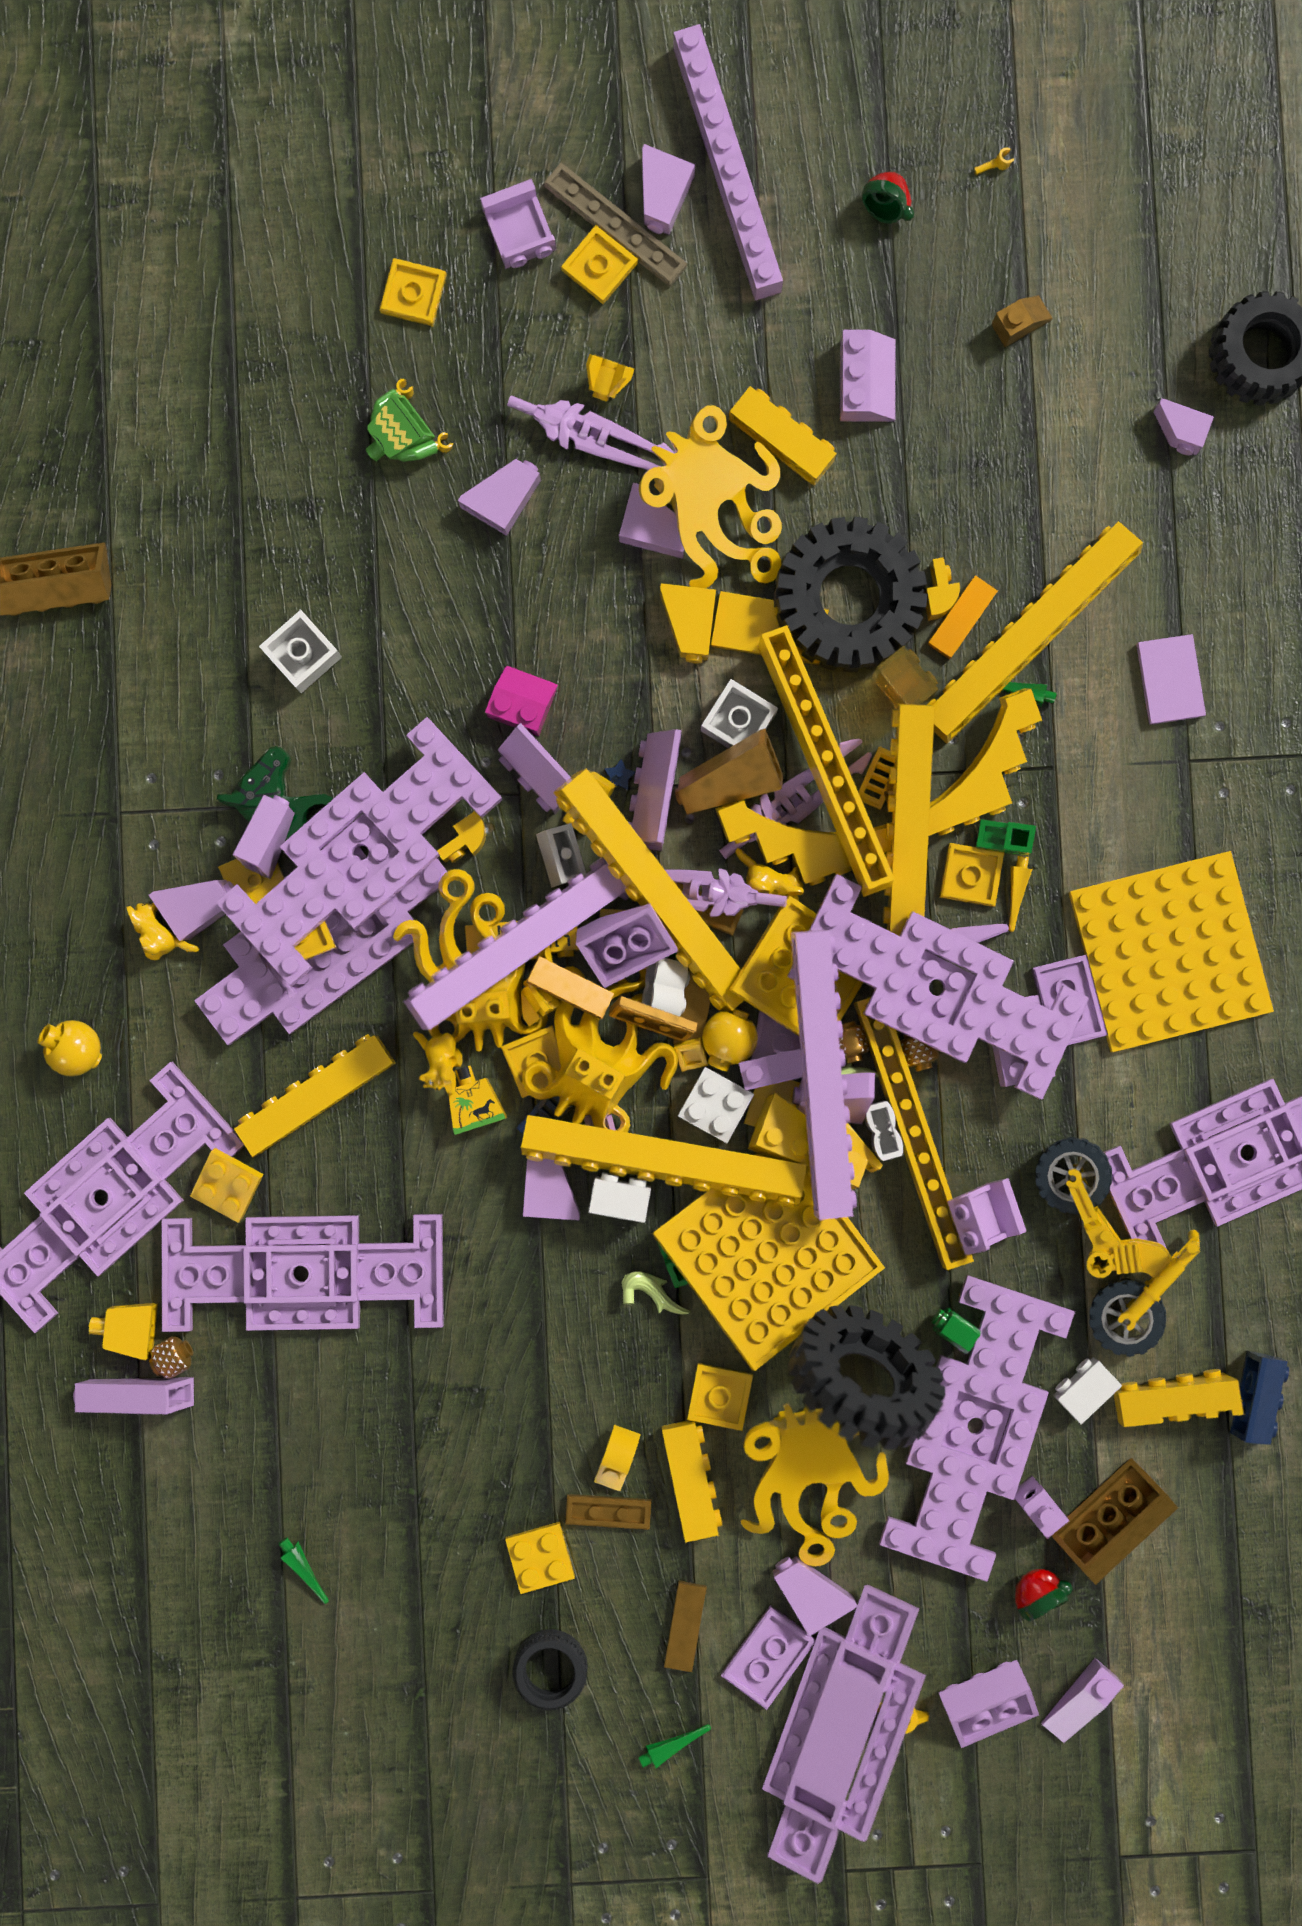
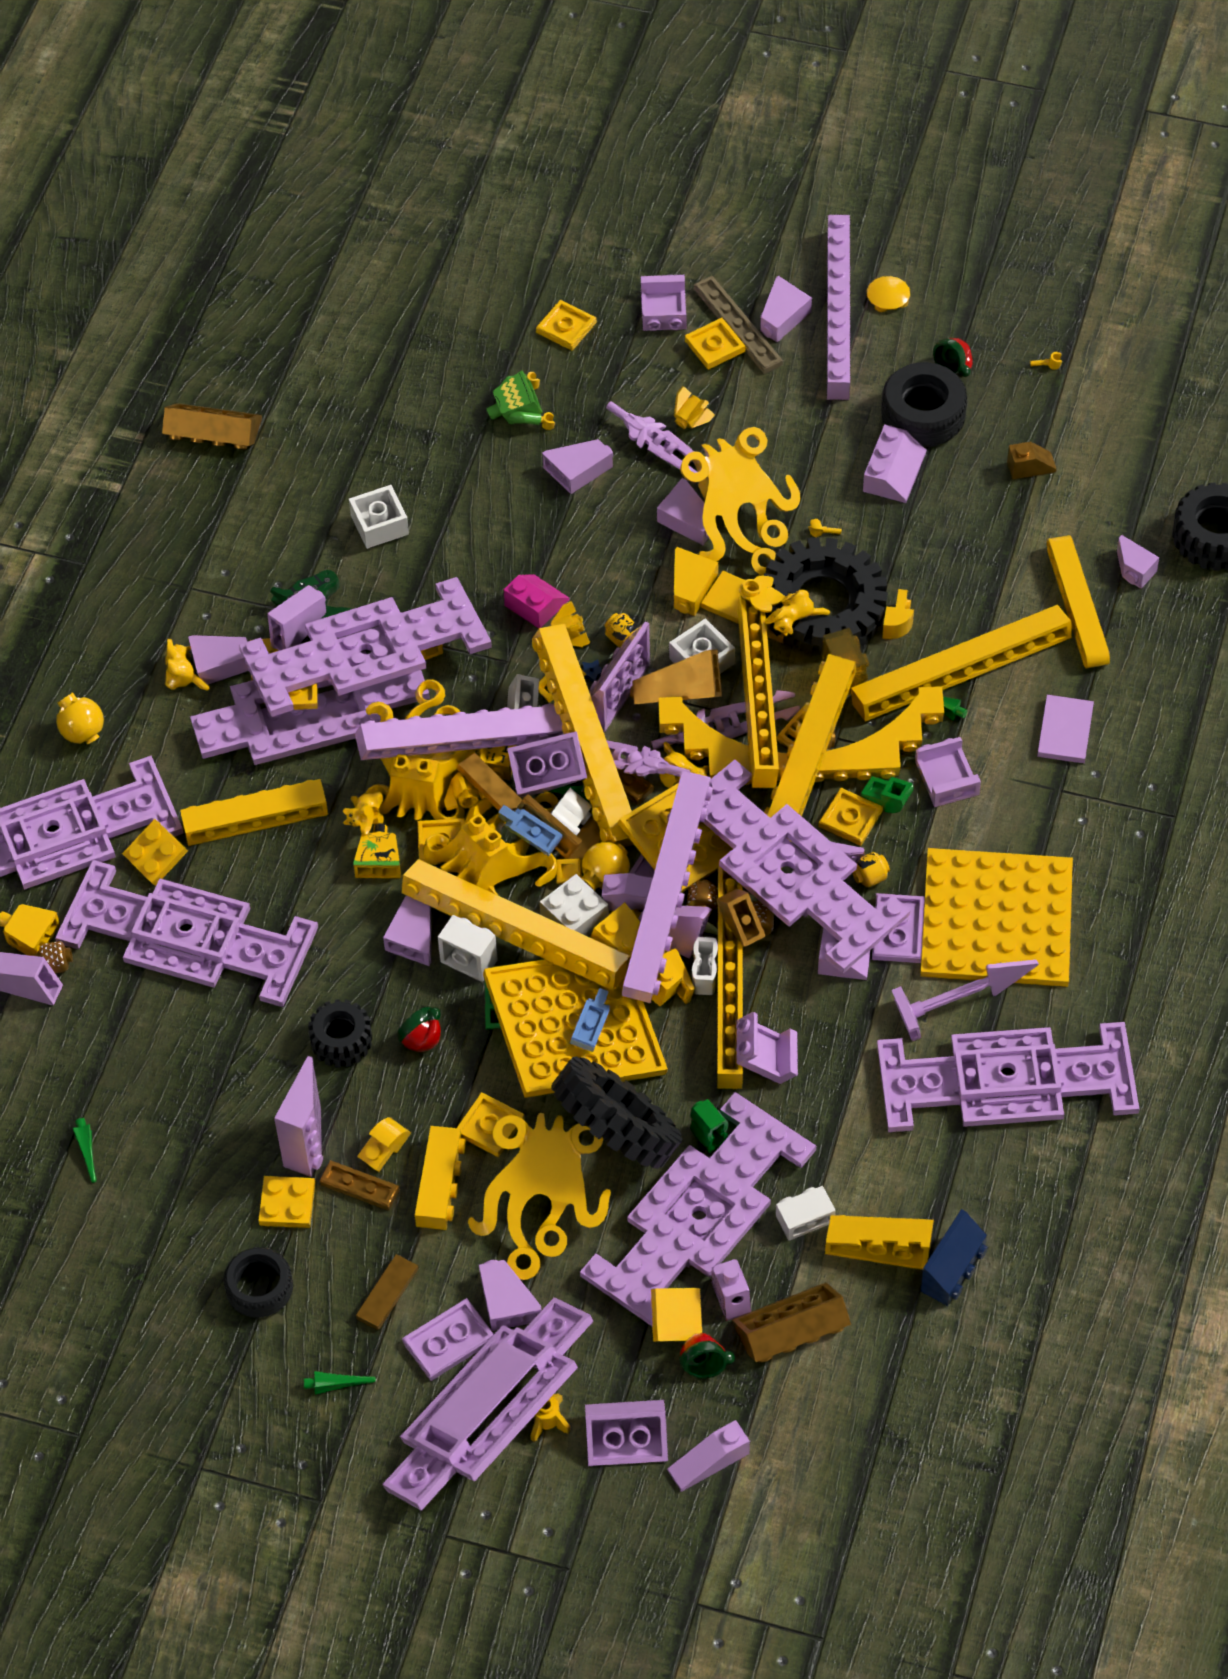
camera: 20 degrees right, 30 degrees down
yellow brick [437,811,486,863] -> none
lavender slope [498,723,570,814] -> none
yellowish green piece [622,1271,691,1315] -> none
yellow brick [729,386,837,486] -> none
light orange tile [928,575,998,659] -> none
yellow piece [1008,856,1032,932] -> none
piece [1036,1137,1200,1357] -> none
none -> lavender slope [274,1056,323,1177]
none -> black tyre [308,999,372,1068]
none -> piece [397,1007,441,1052]
none -> medium blue hinge [498,805,563,856]
none -> yellow brick [551,601,590,647]
none -> medium blue hinge [570,988,610,1052]
none -> yellow head [604,613,639,647]
none -> yellow tile [651,1288,702,1342]
none -> pearl gold slope [716,889,765,947]
none -> yellow plate [739,576,785,613]
none -> yellow animal [765,590,830,636]
none -> yellow hand [808,519,842,537]
none -> yellow head [852,852,890,888]
none -> yellow dish [867,276,910,312]
none -> black tyre [881,362,967,447]
none -> lavender piece [892,960,1039,1041]
none -> lavender panel [915,737,981,807]
none -> yellow beam [1046,535,1110,668]

